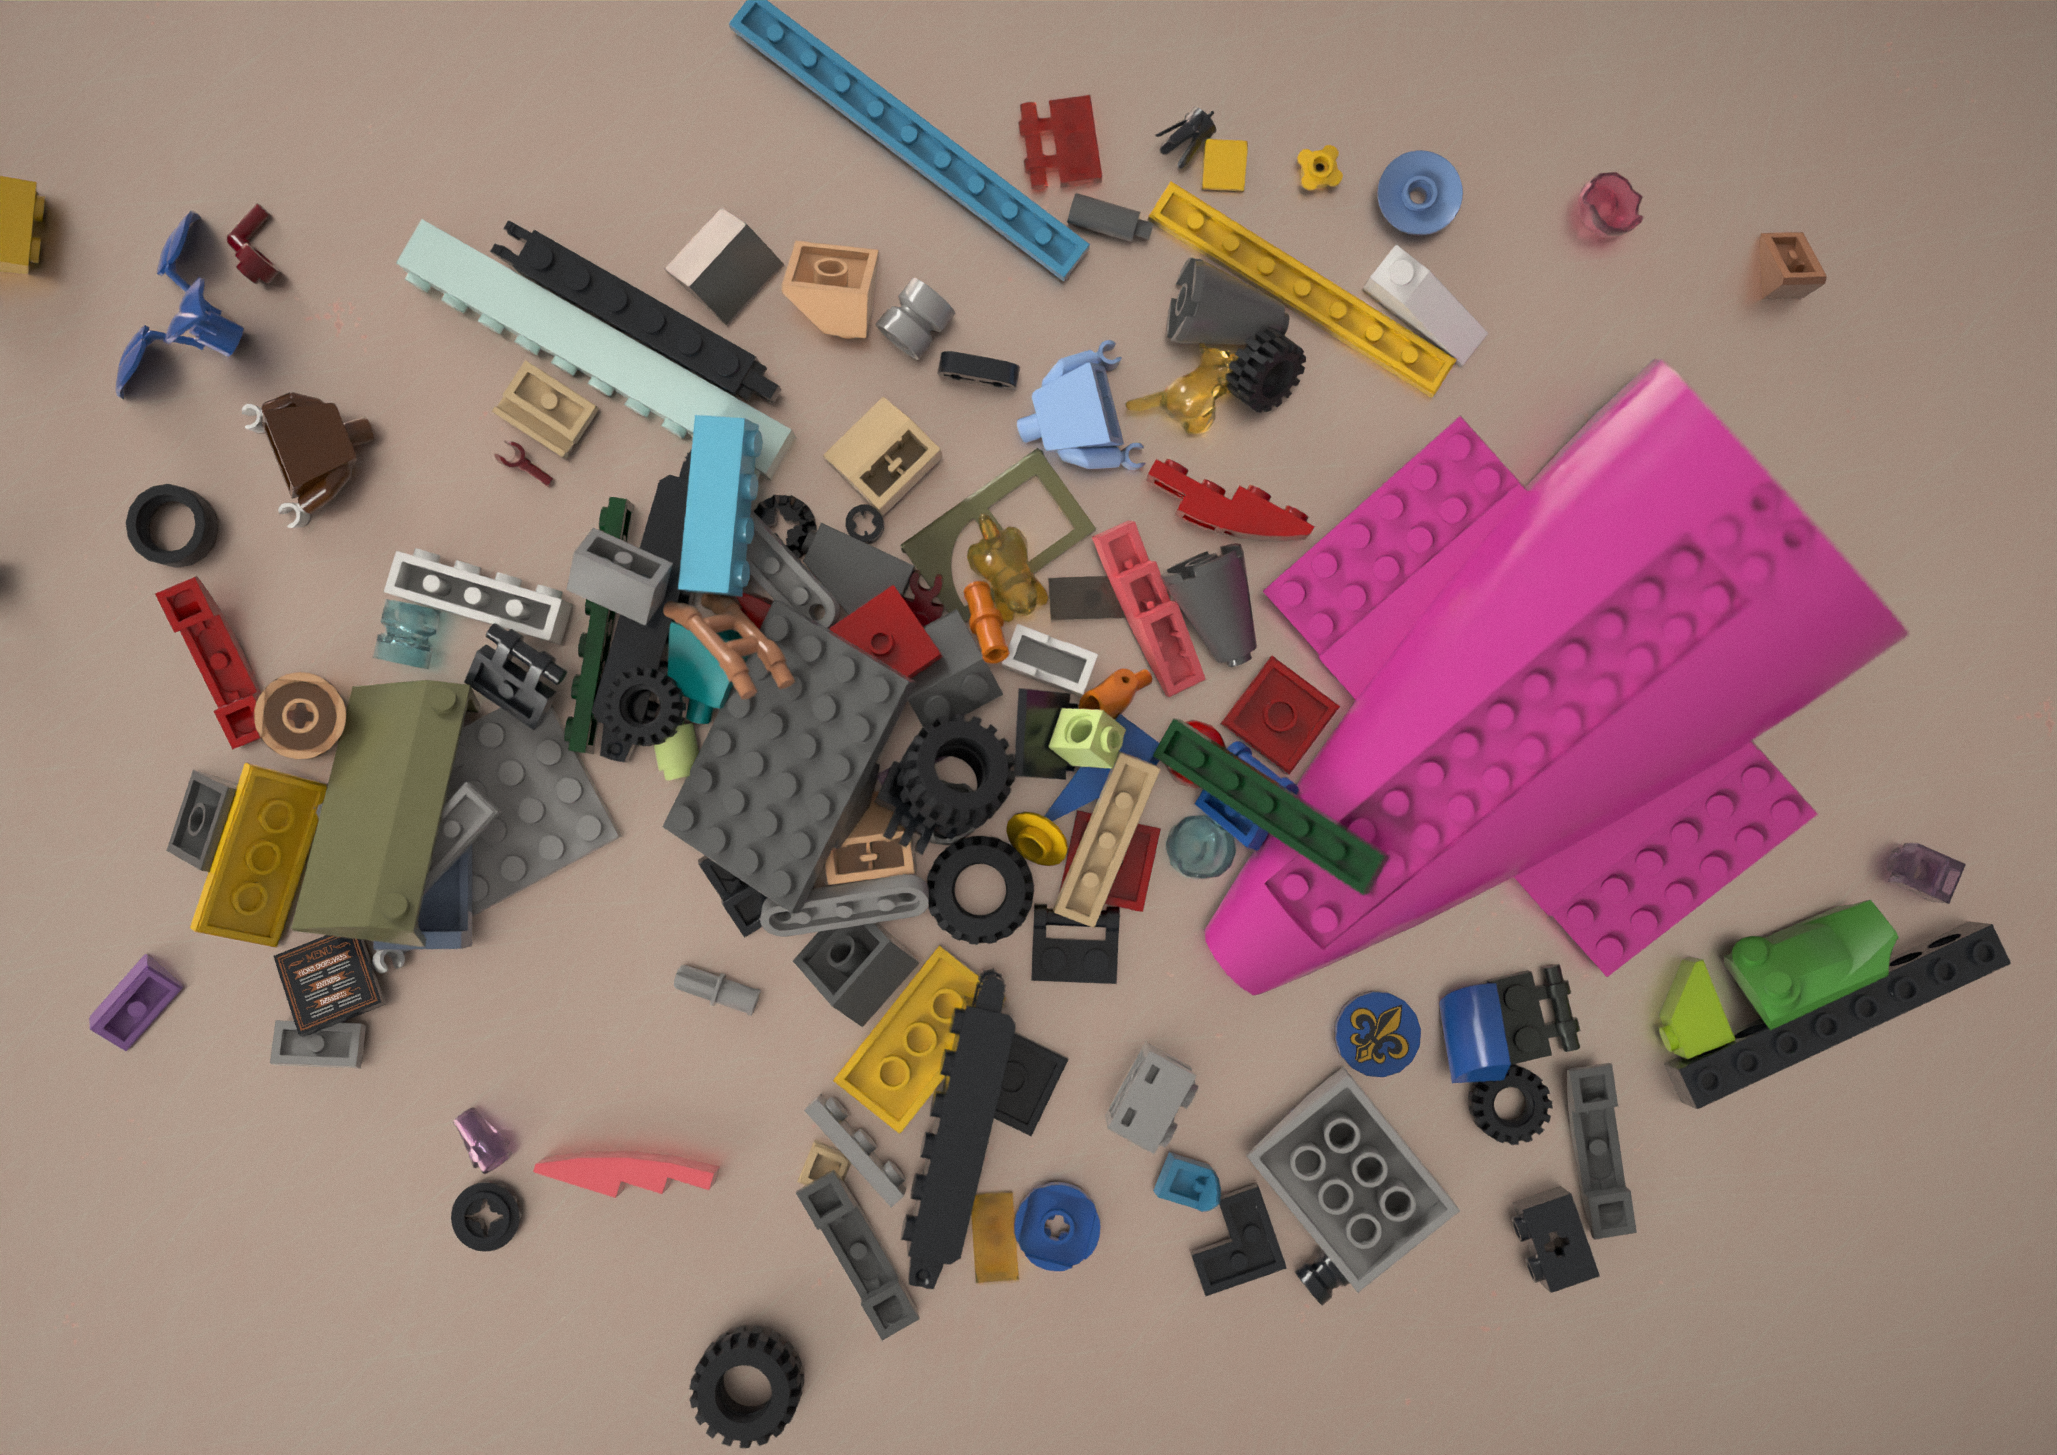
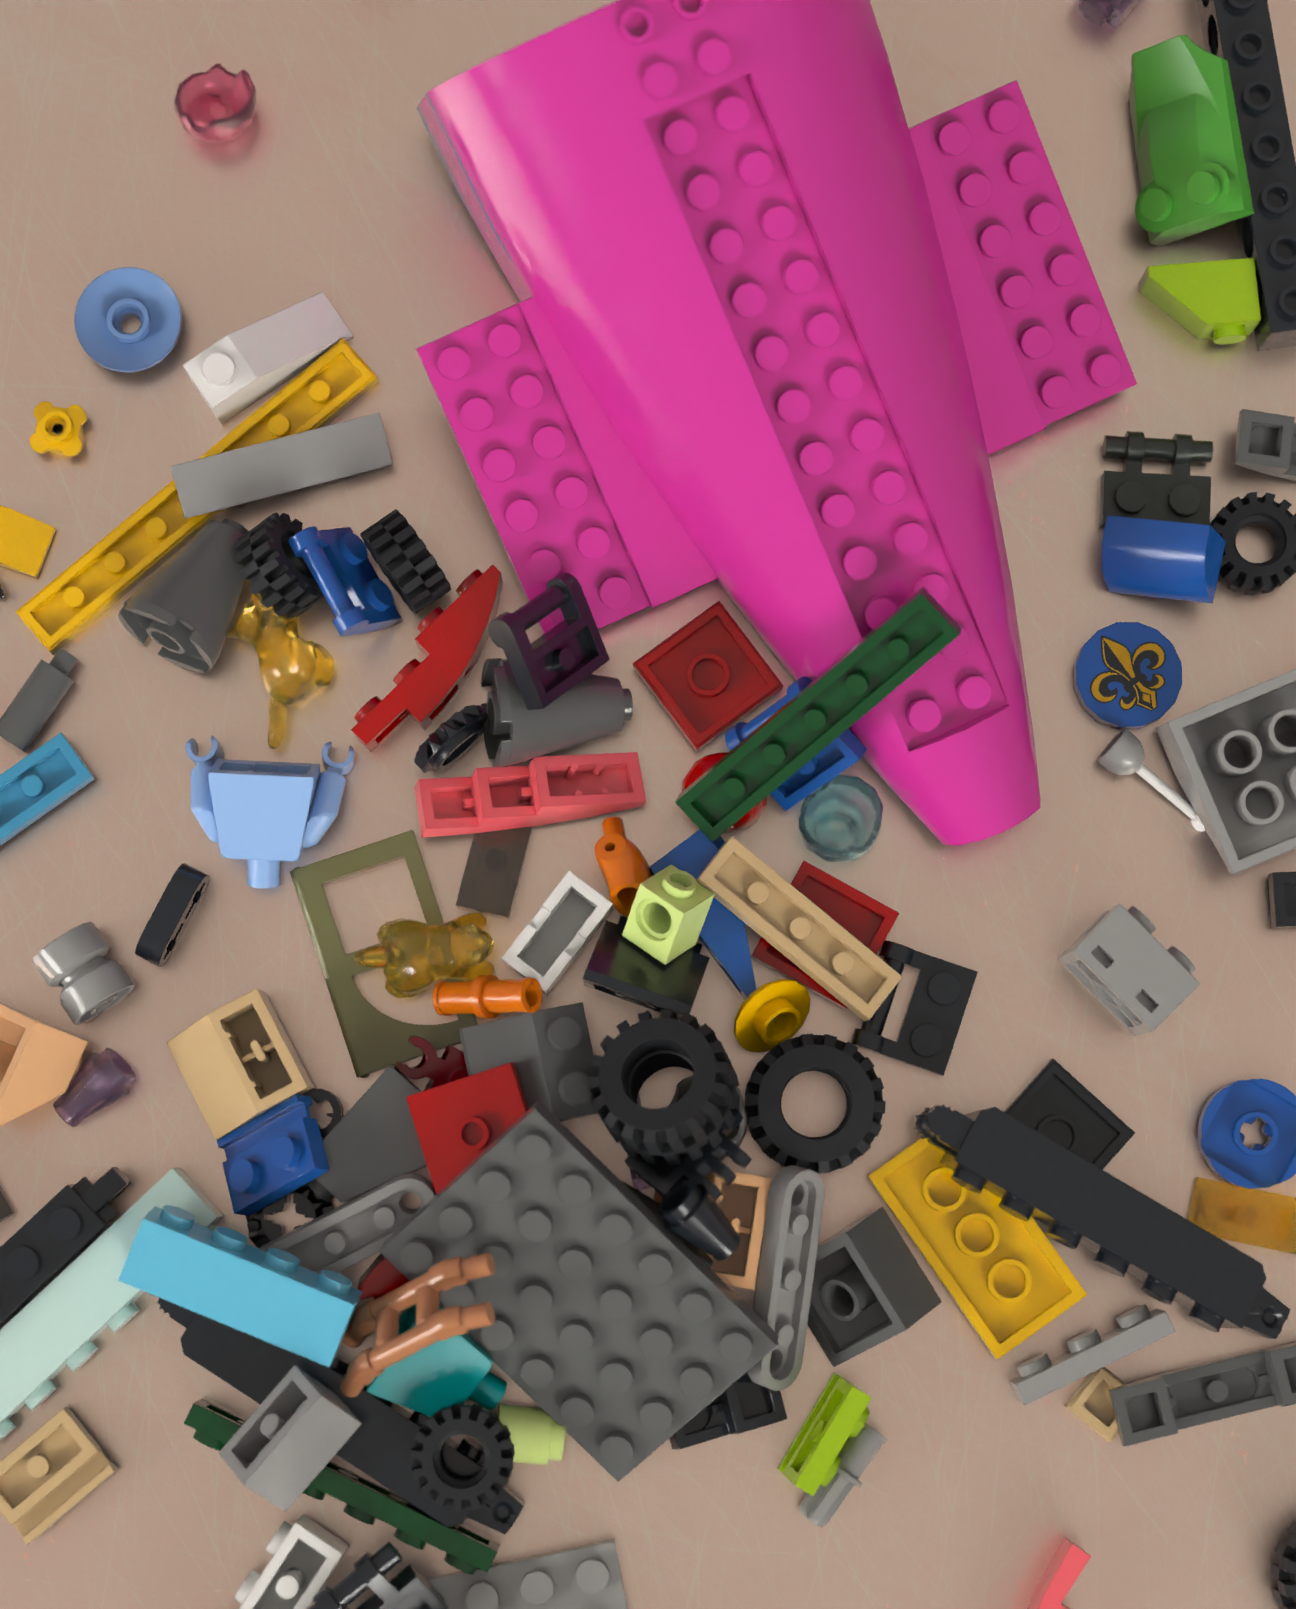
camera: 75 degrees left, 5 degrees down
dark red hand [494,441,553,487] -> none
dark azure plate [1153,1152,1221,1212] -> none
none -> cone [53,1048,136,1127]
none -> light grey tile [170,412,393,519]
none -> blue plate [217,1094,330,1216]
none -> blue plate [288,526,402,637]
none -> black tyre [360,509,452,614]
none -> black gear [414,705,488,773]
none -> plate [488,572,610,710]
none -> black cone [659,1179,741,1261]
none -> lime plate [777,1372,872,1496]
none -> light grey hinge [1097,728,1206,832]

